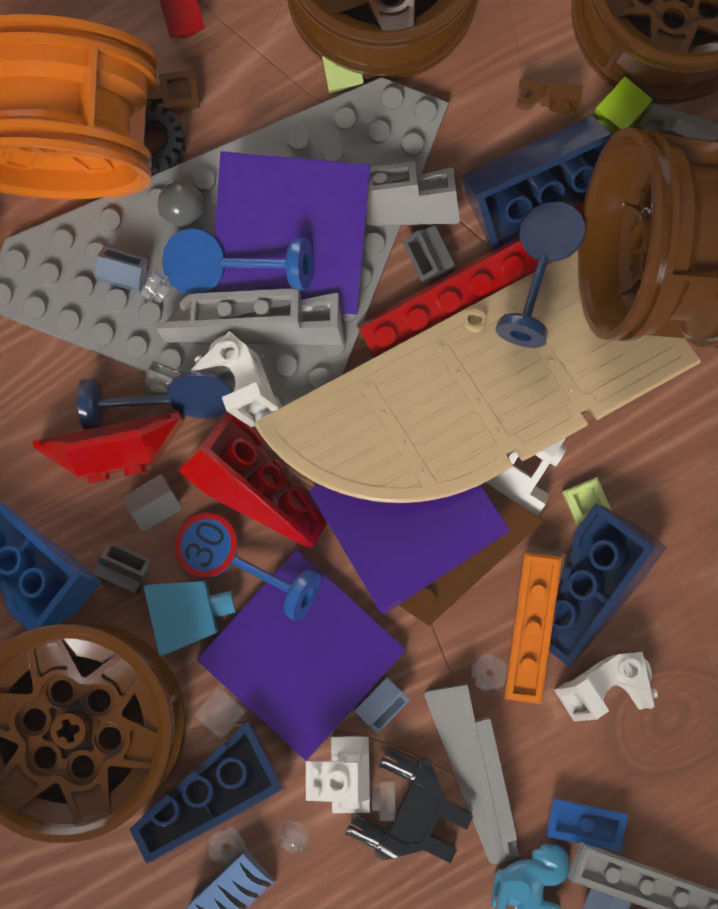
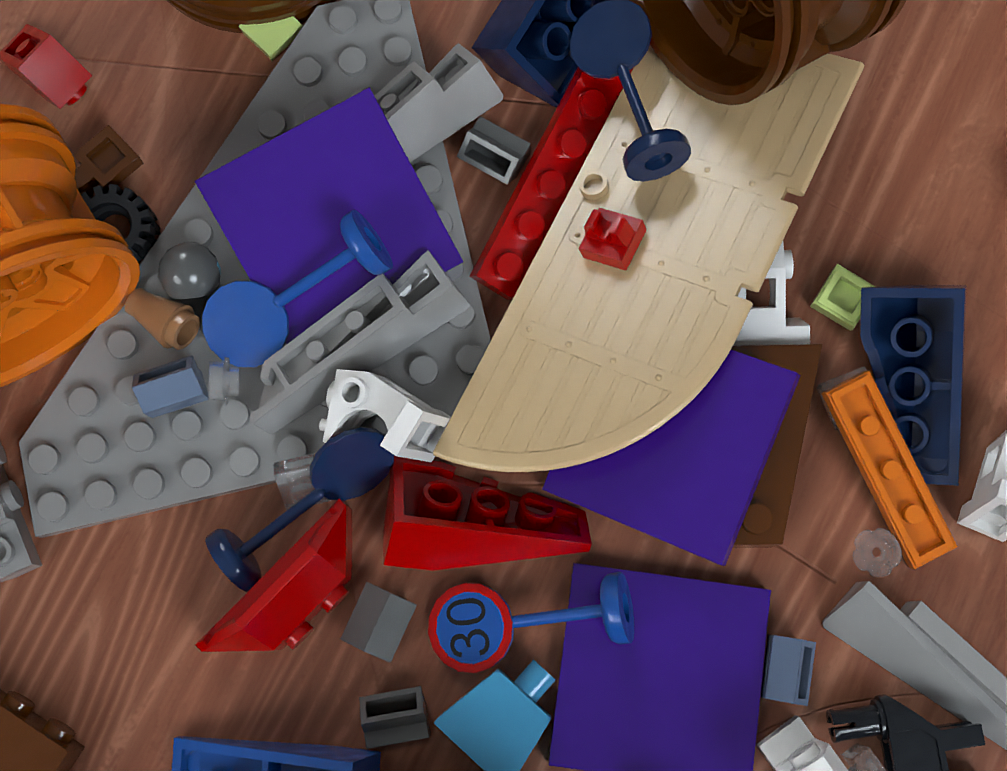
camera: 30 degrees left, 5 degrees down
none -> medium nougat cone [125,288,200,350]
none -> red tile [578,208,647,271]

